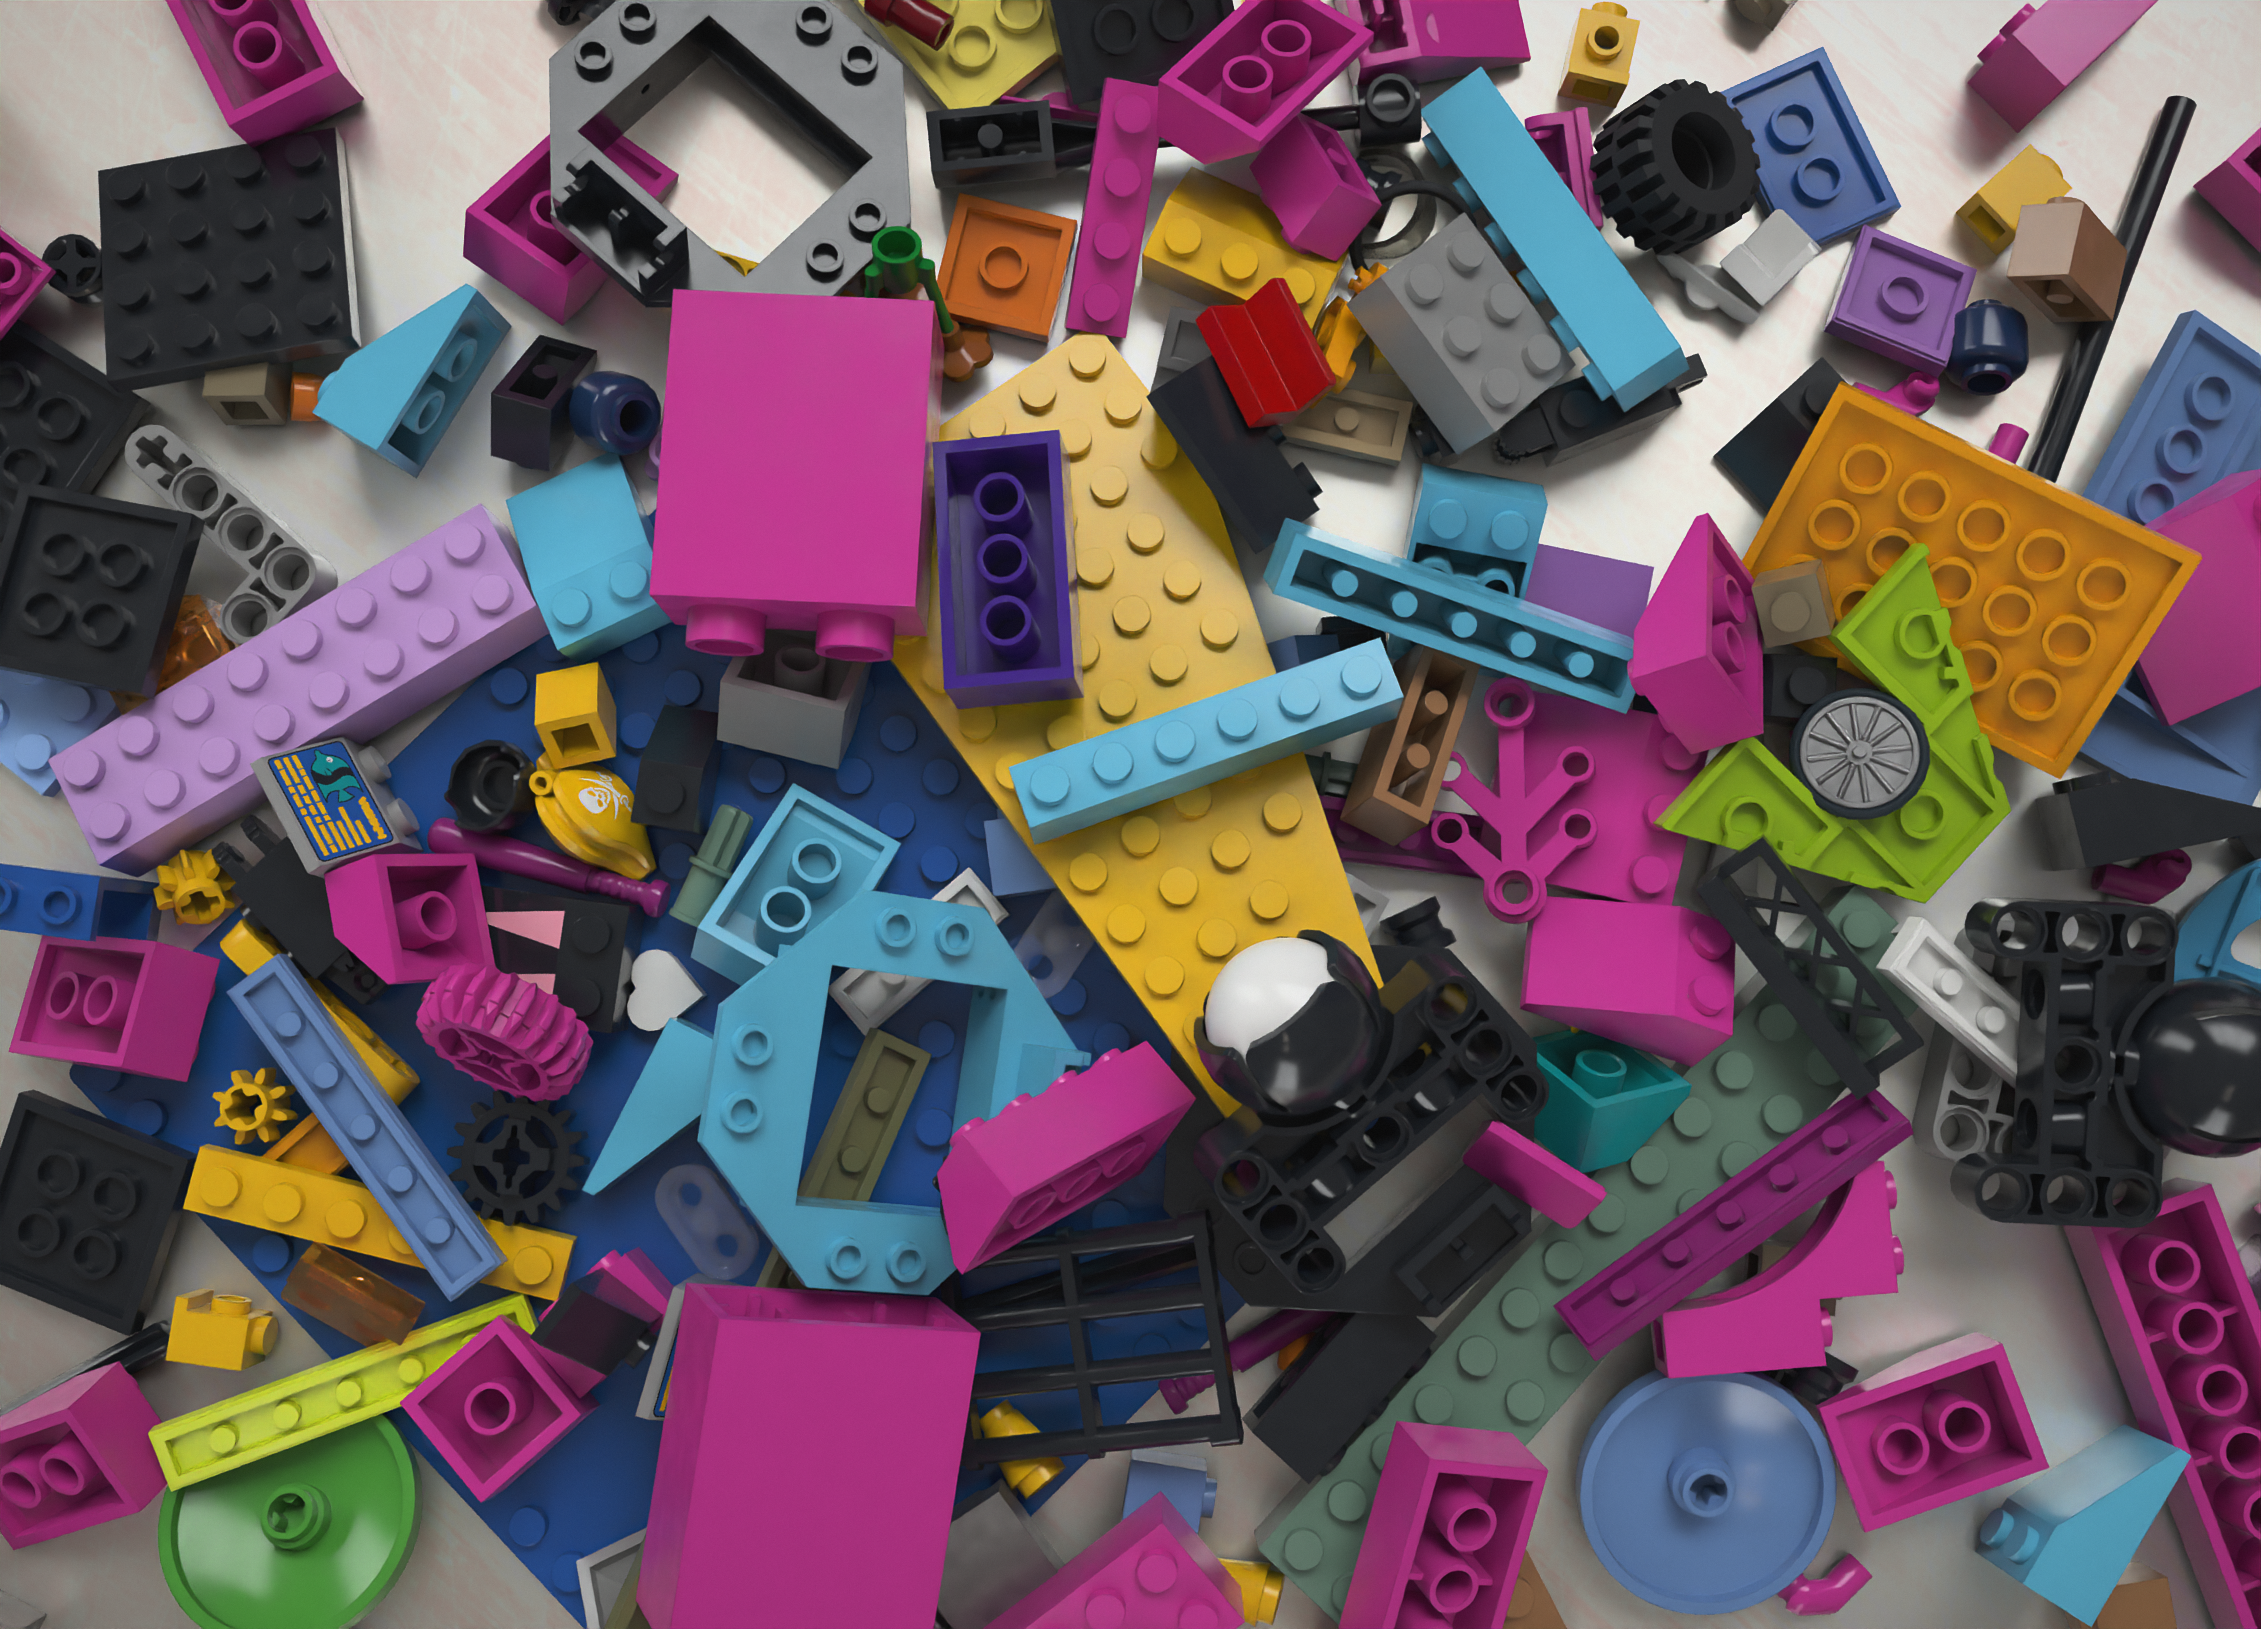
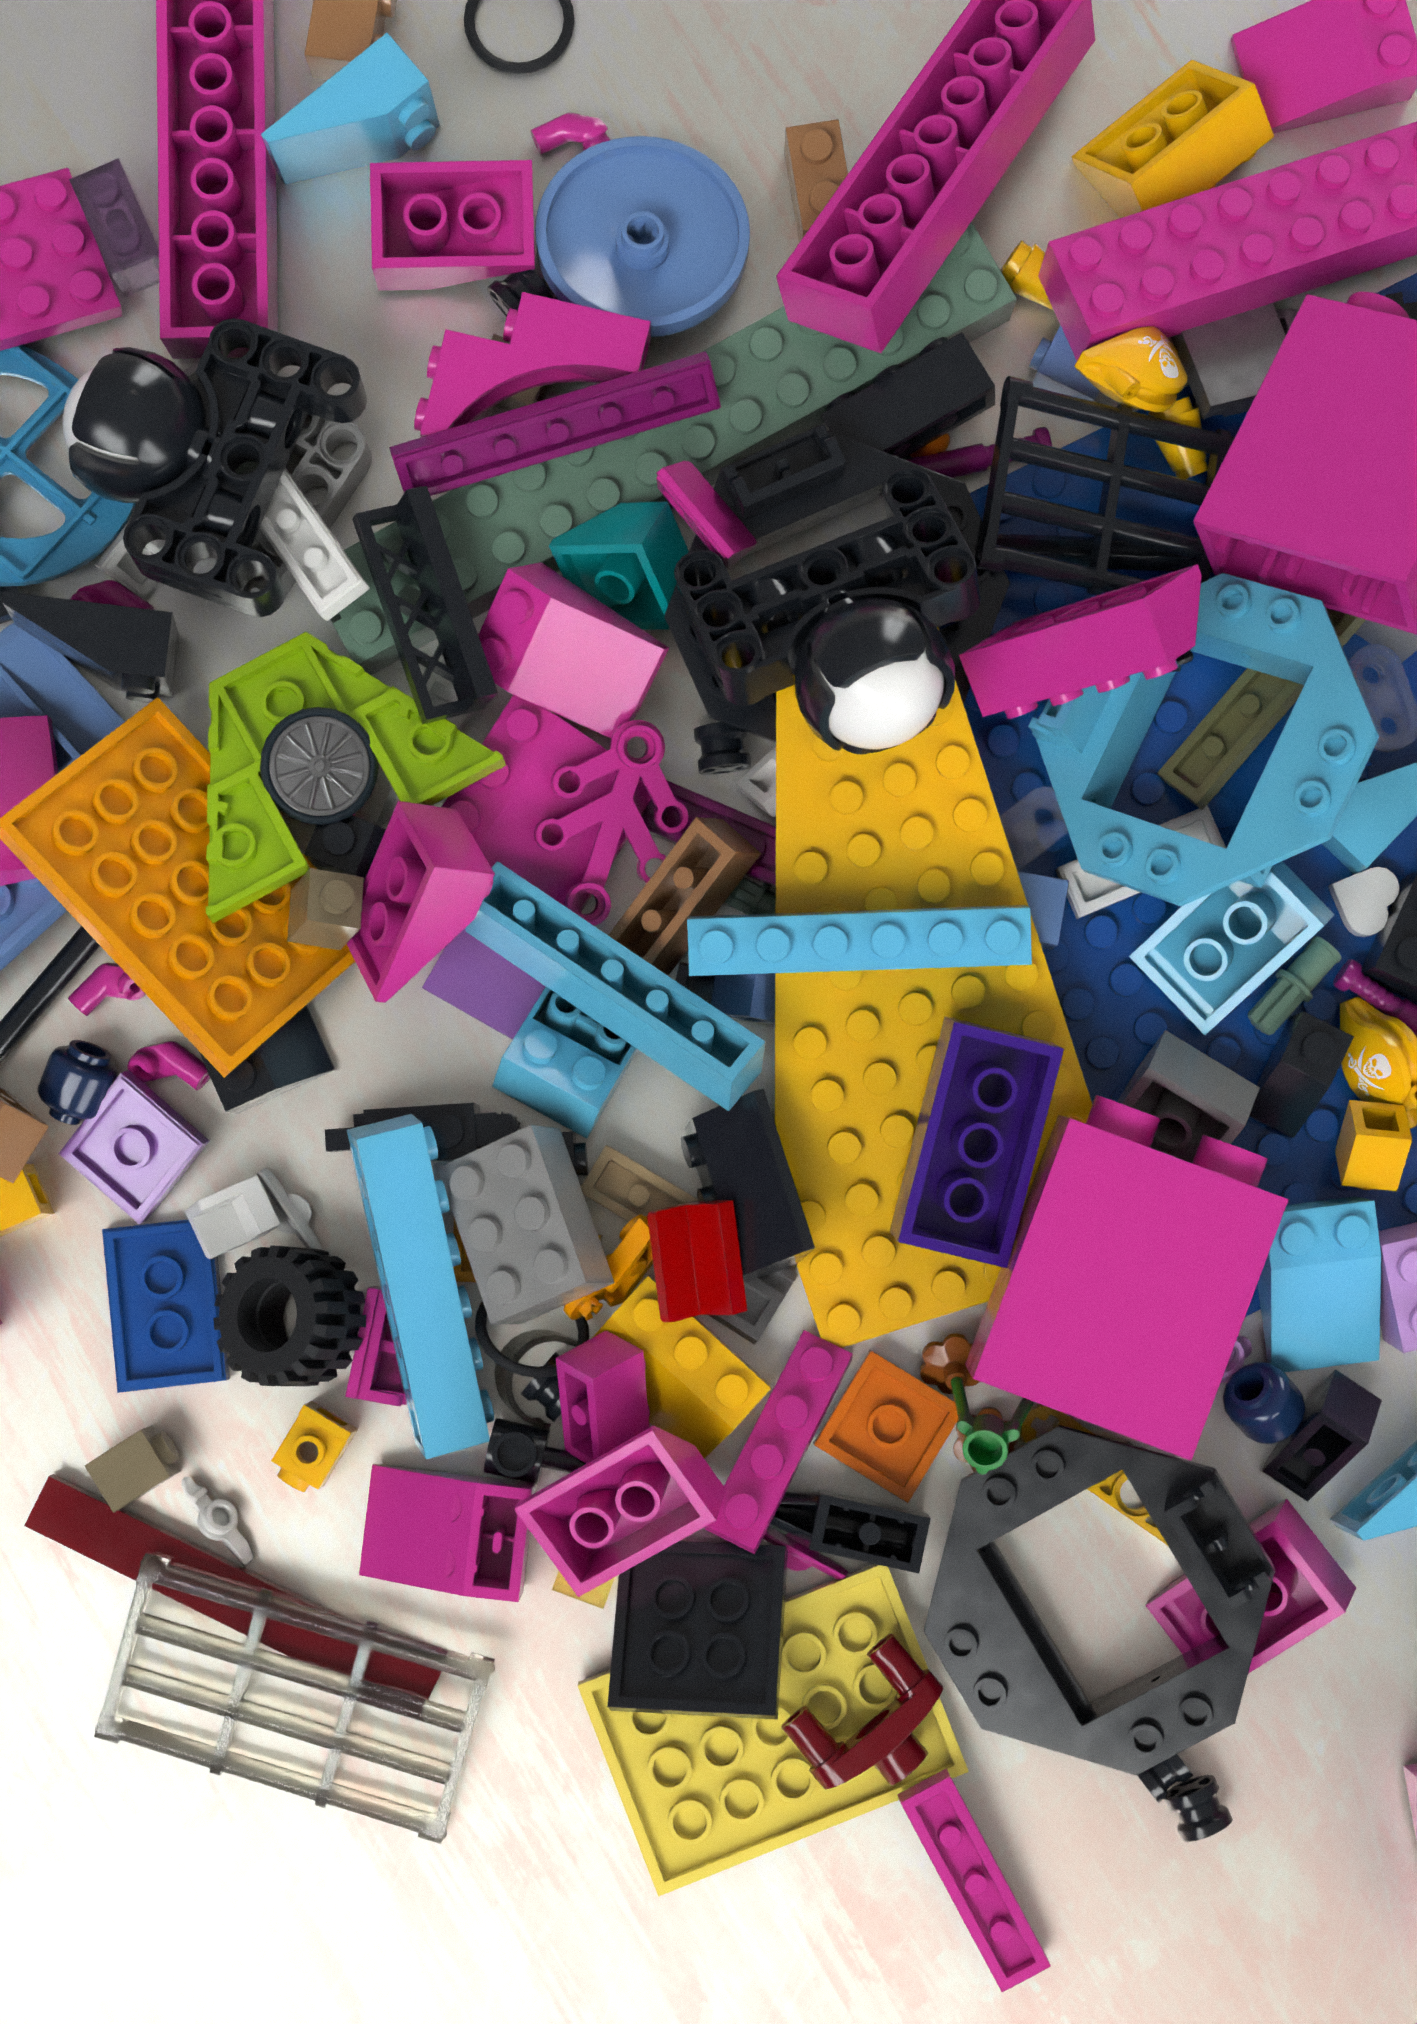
camera: 165 degrees left, 0 degrees up
none -> yellow hat [1074,326,1188,412]

